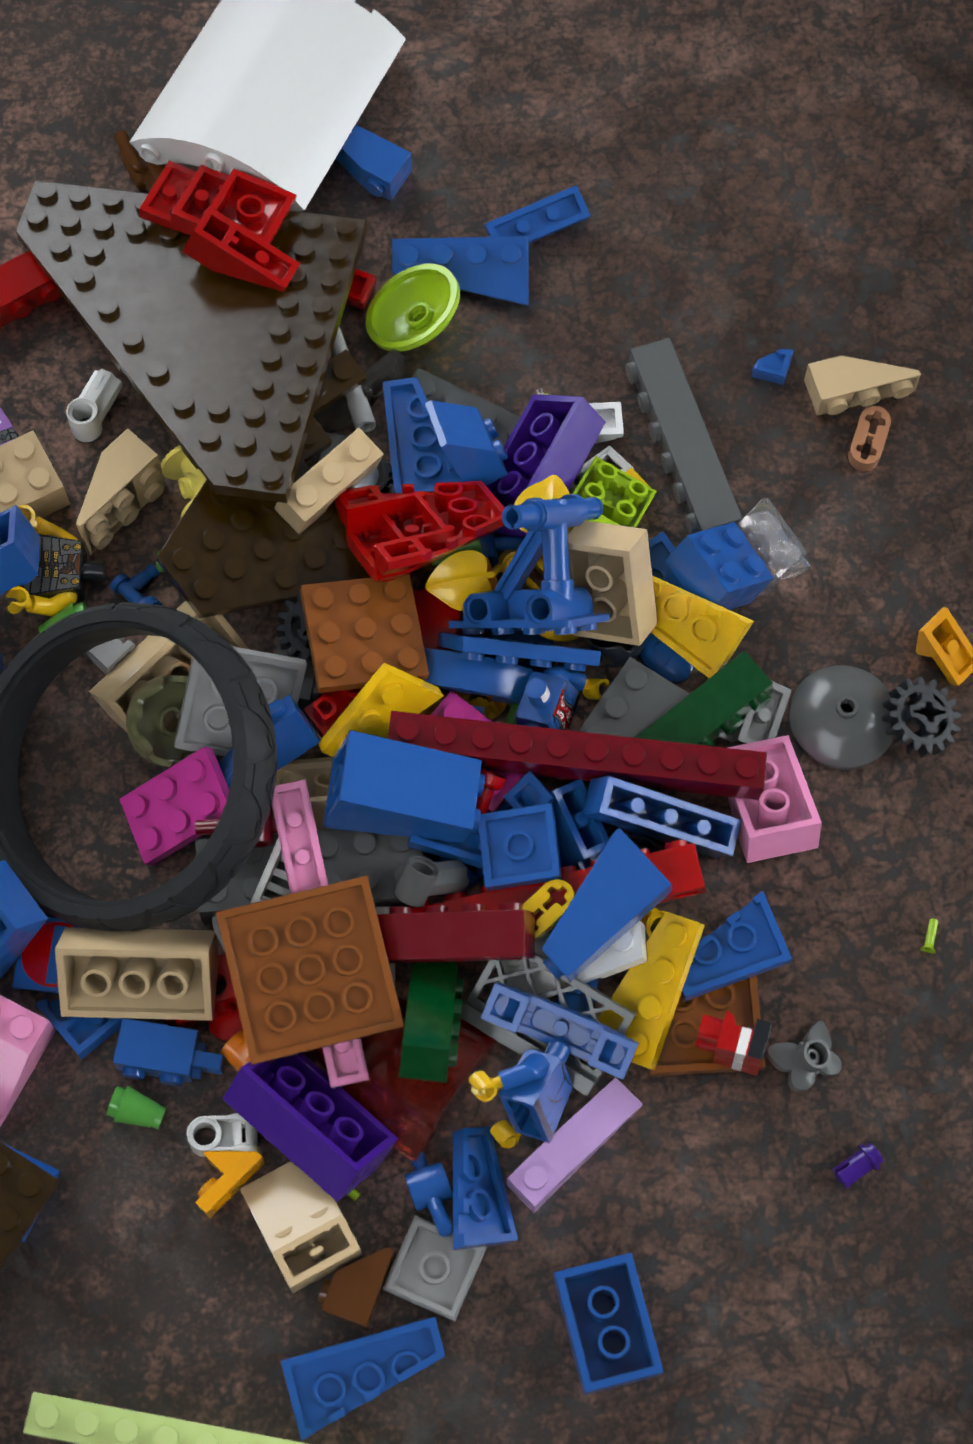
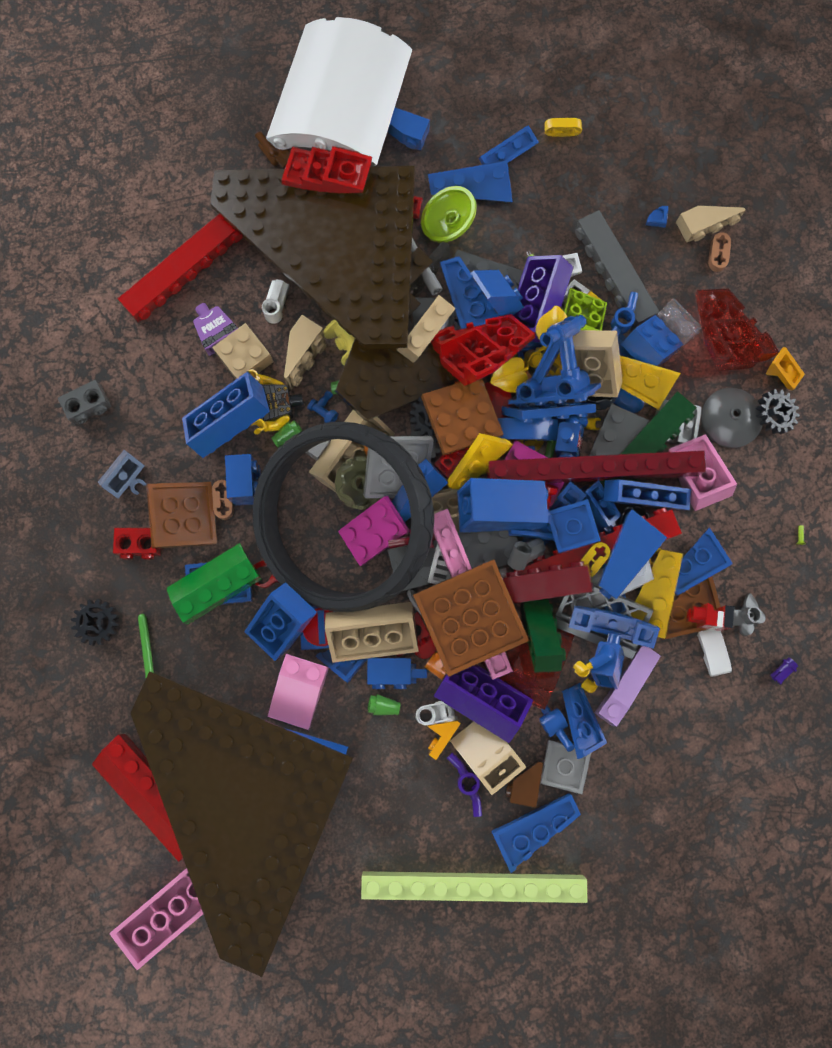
camera: 10 degrees left, 10 degrees up
red slope [182,206,300,292] -> none
blue brick [553,1253,664,1396] -> none
none -> dark purple piece [447,752,482,817]
none -> yellow beam [545,118,582,137]
none -> blue piece [611,292,638,335]
none -> clear red wedge [695,289,779,371]
none -> white slope [697,629,732,677]

